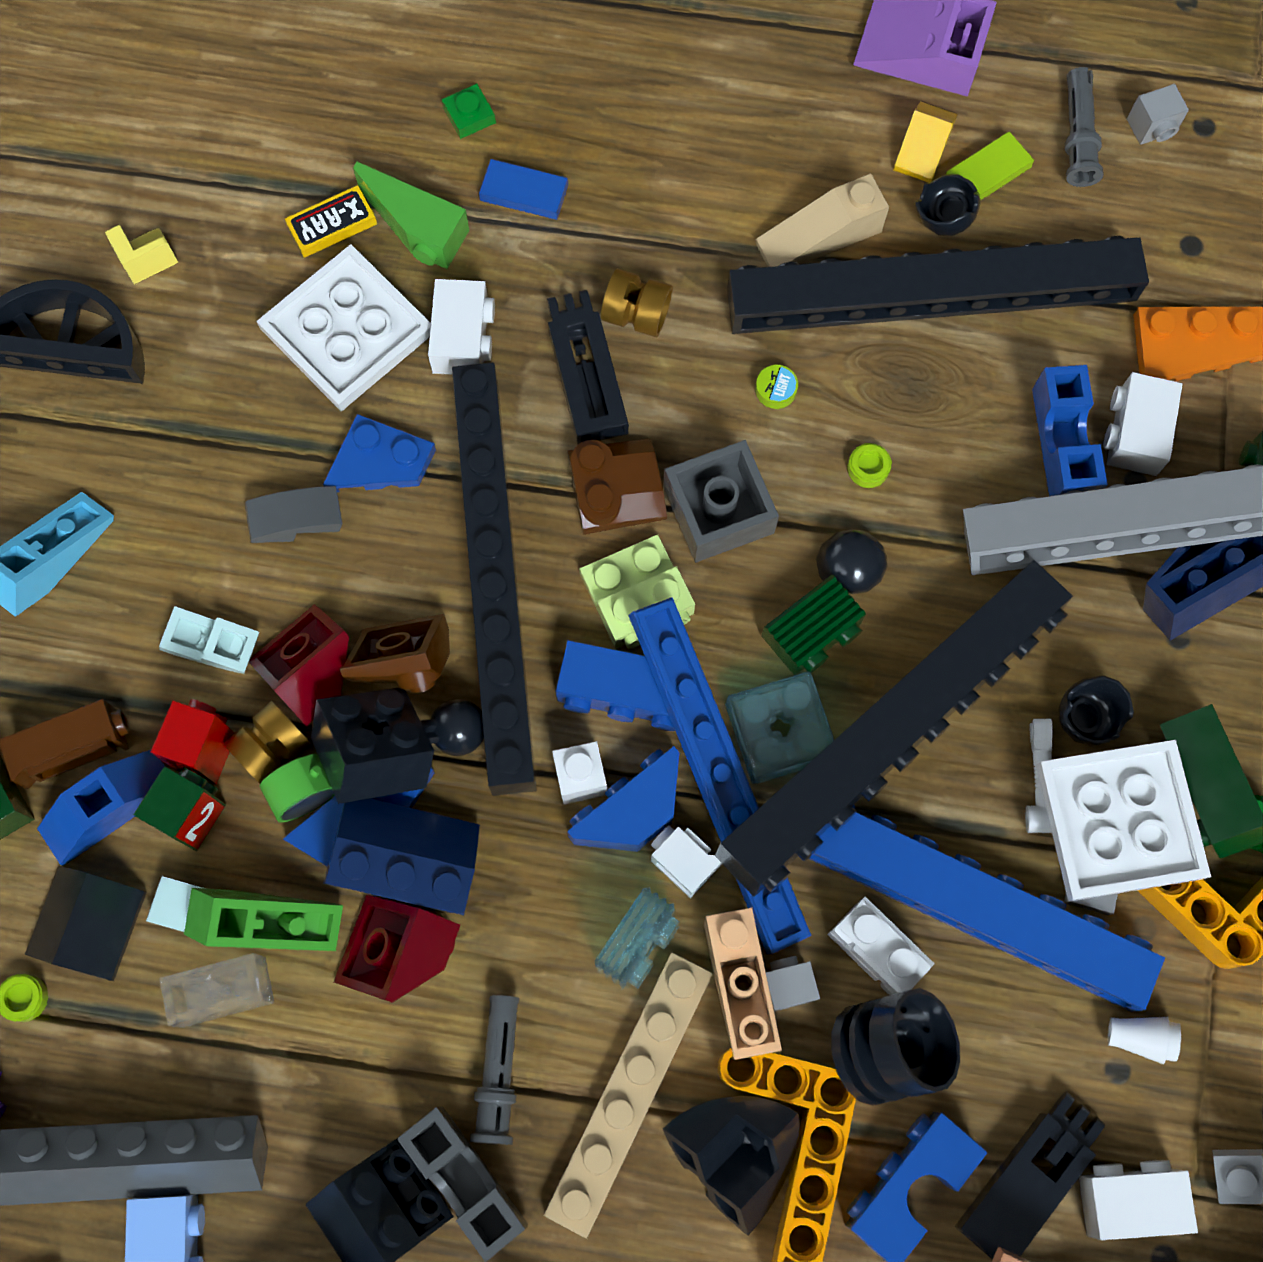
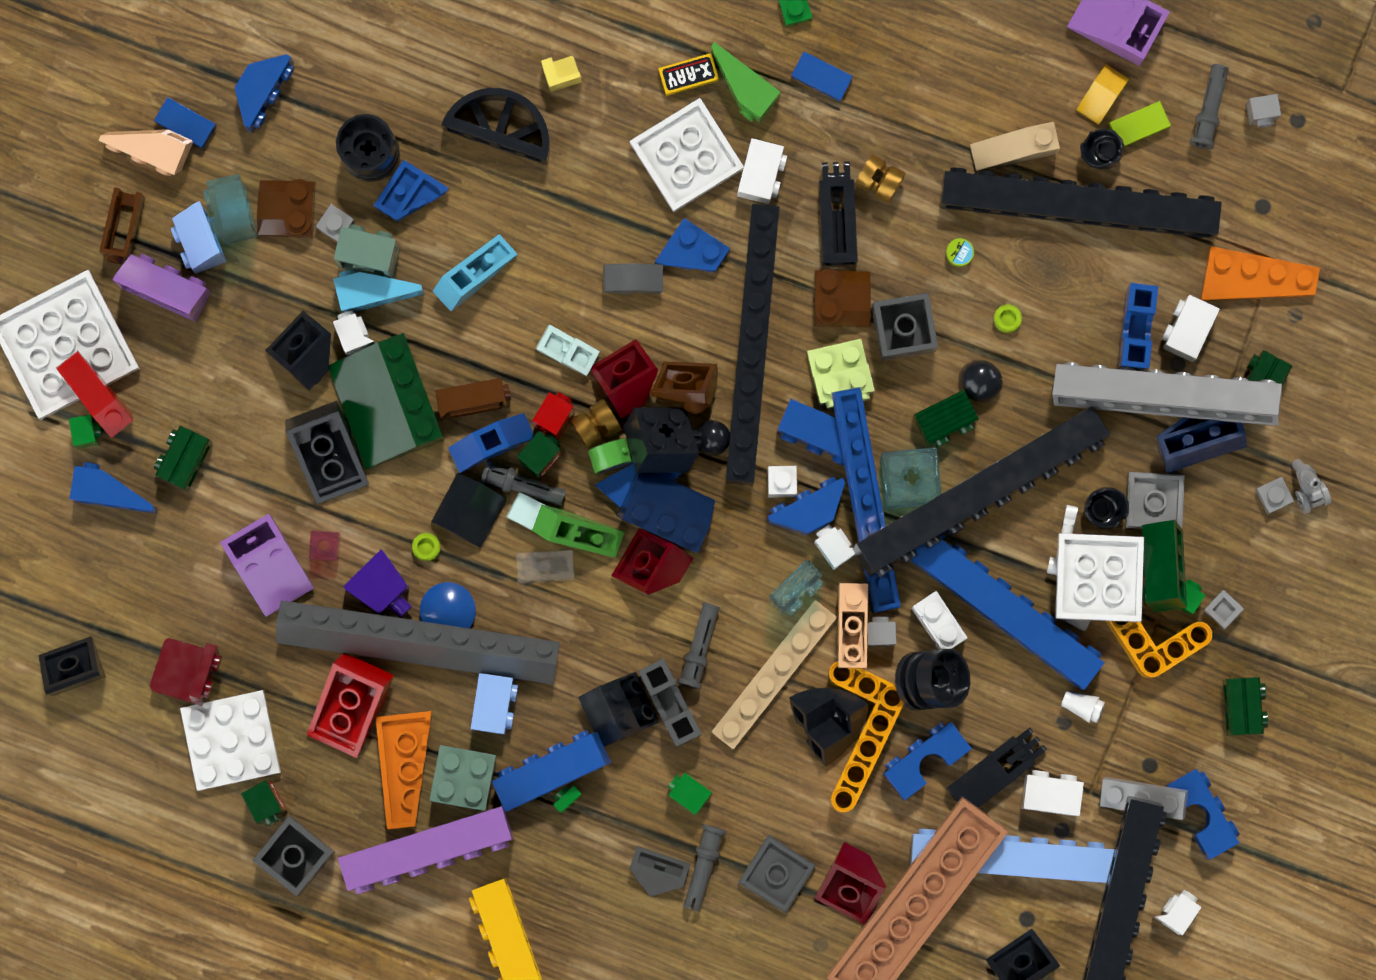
camera: 10 degrees right, 10 degrees up
none -> blue dish [420,582,476,628]
none -> dark grey pin [480,460,566,506]
none -> light grey tile [1125,472,1185,529]

